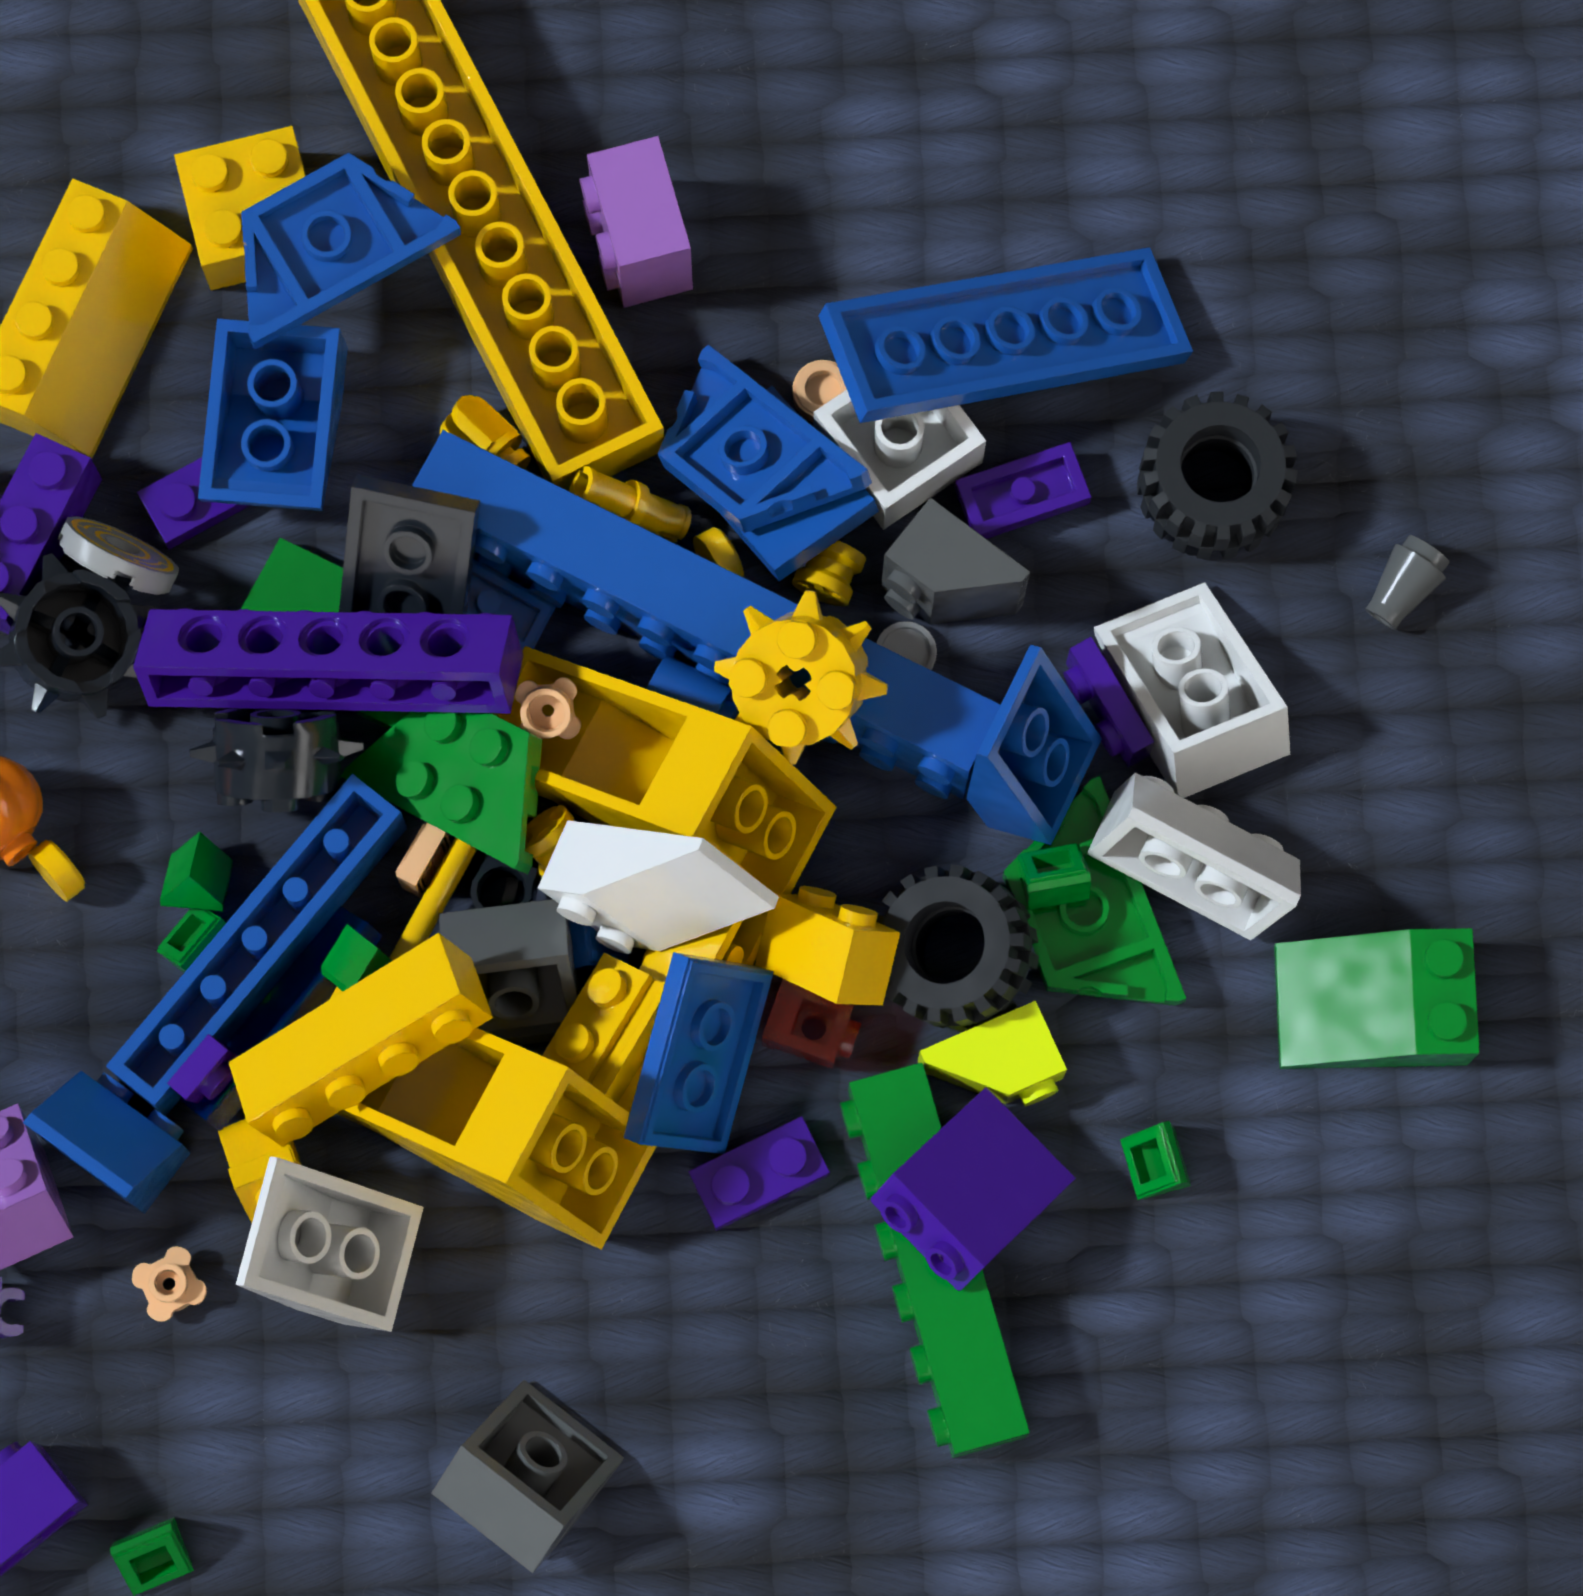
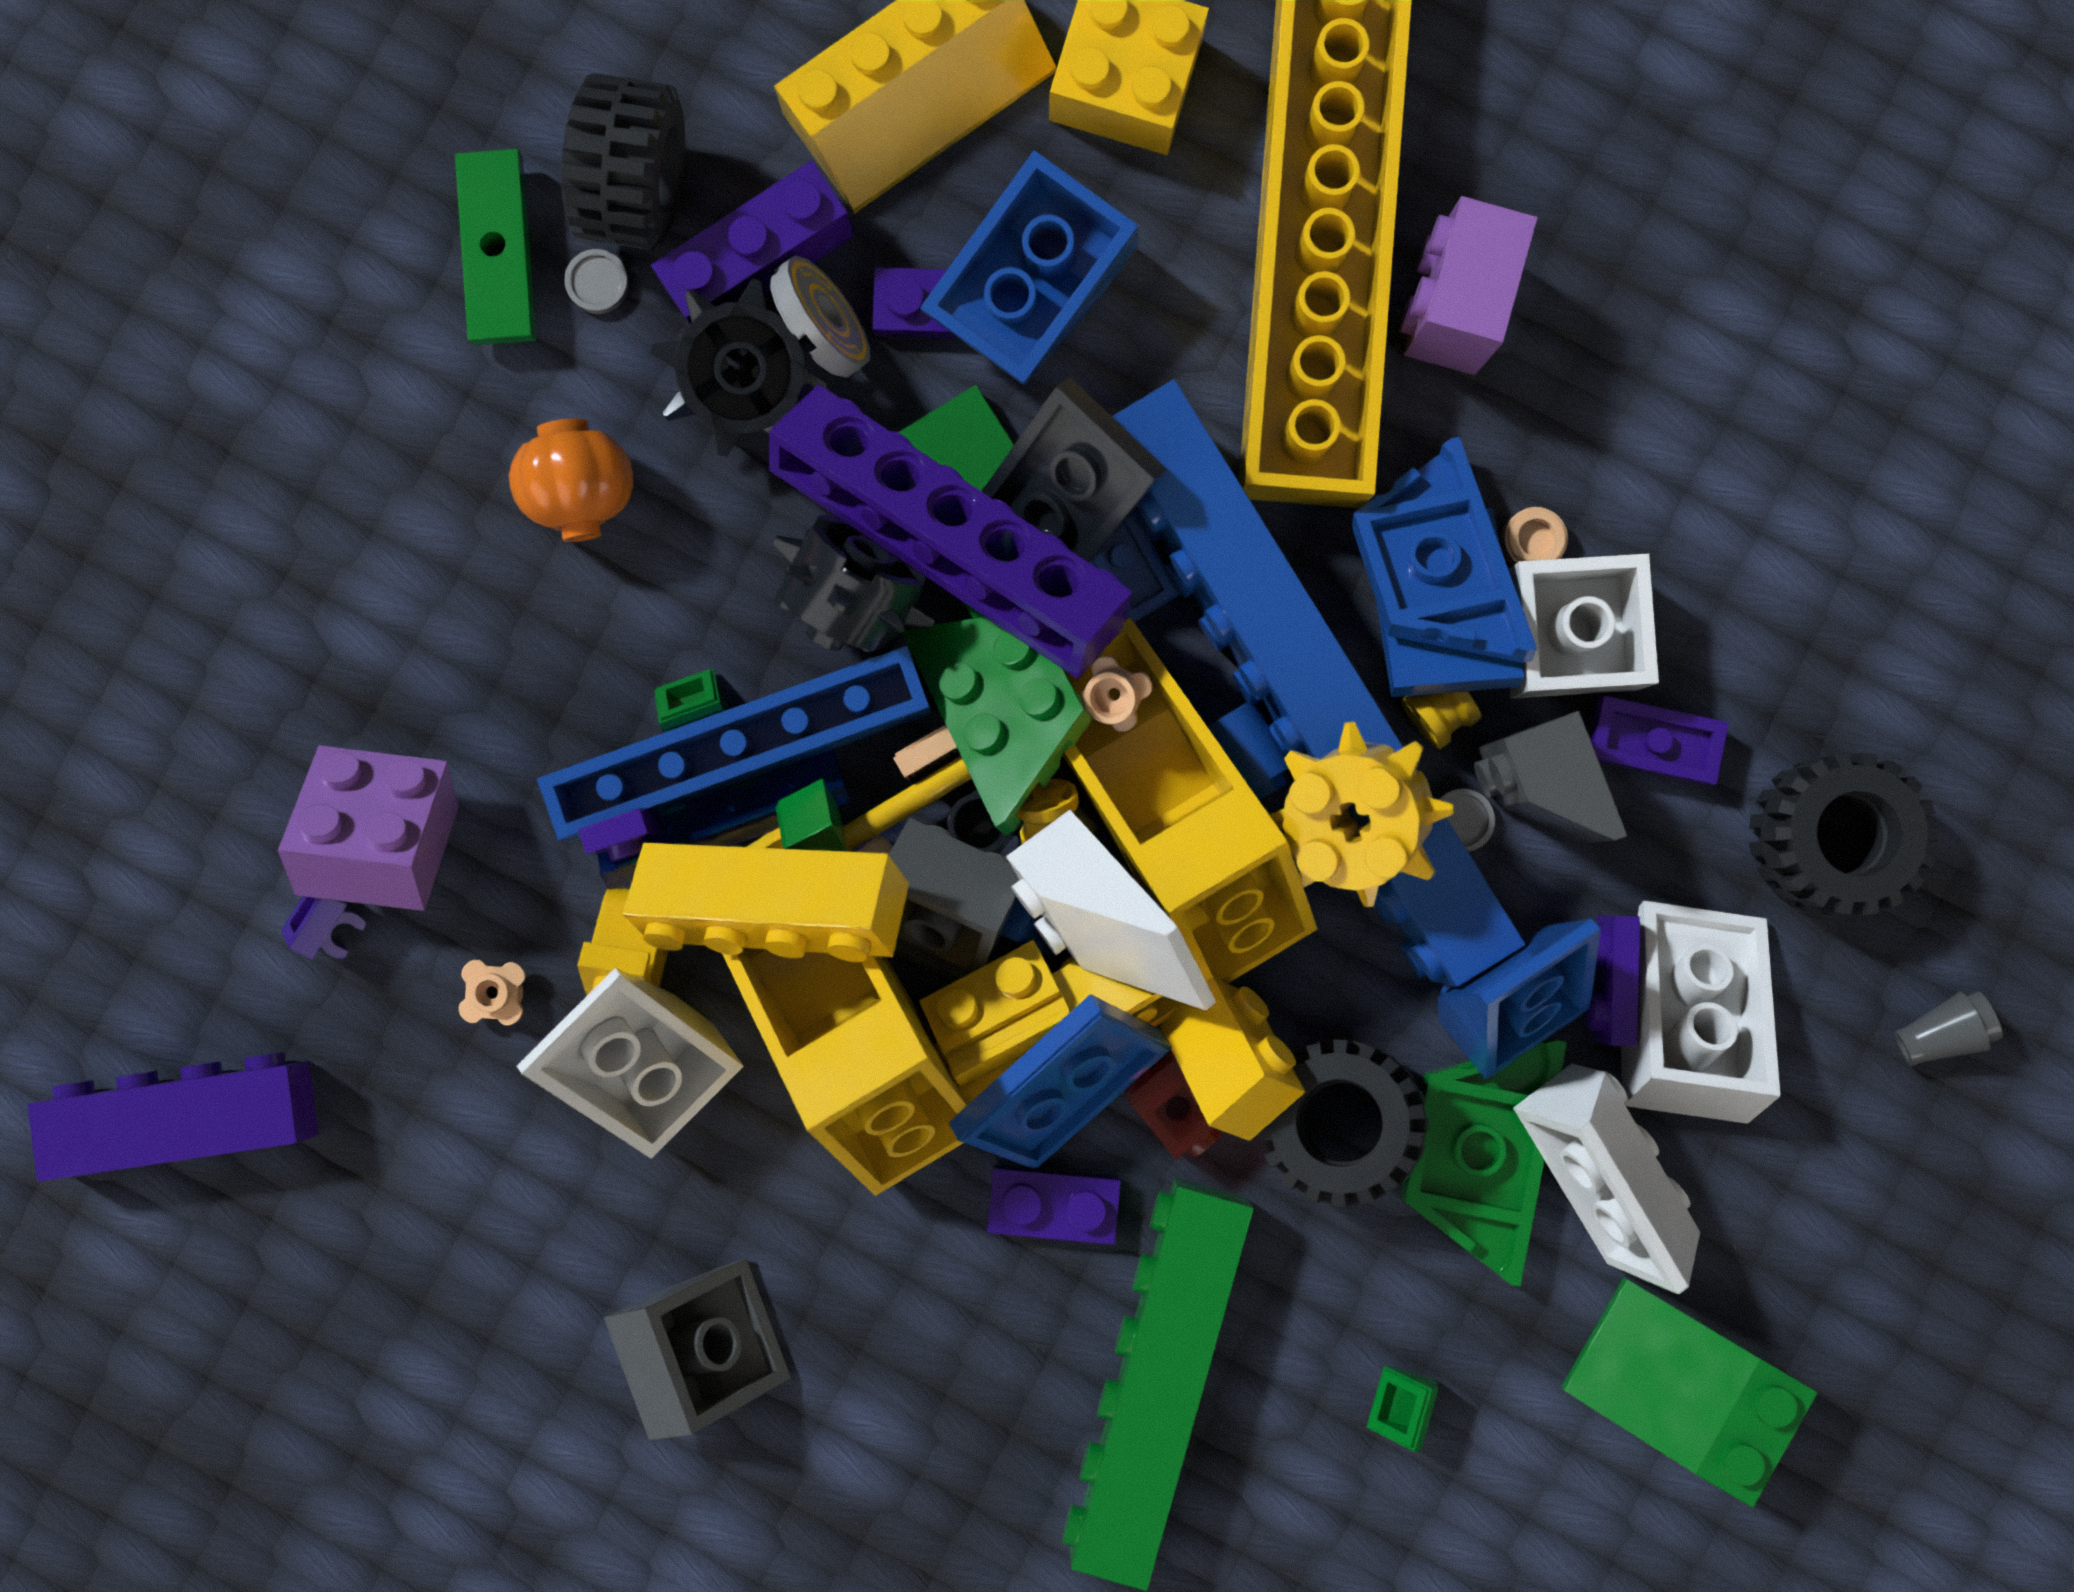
camera: 30 degrees right, 10 degrees up
blue slope [23,1071,190,1214] -> none
yellow tile [28,840,85,902] -> none
green slope [110,1517,194,1596] -> none
green slope [160,832,233,911] -> none
blue wing [241,153,461,350] -> none
yellow arm [440,395,531,470] -> none
yellow pin [569,466,692,543] -> none
yellow tile [693,527,744,577] -> none
blue plate [818,247,1193,423] -> none
dark purple panel [871,1087,1076,1291] -> none
neon yellow slope [918,1001,1067,1106] -> none
green slope [1017,843,1091,910] -> none

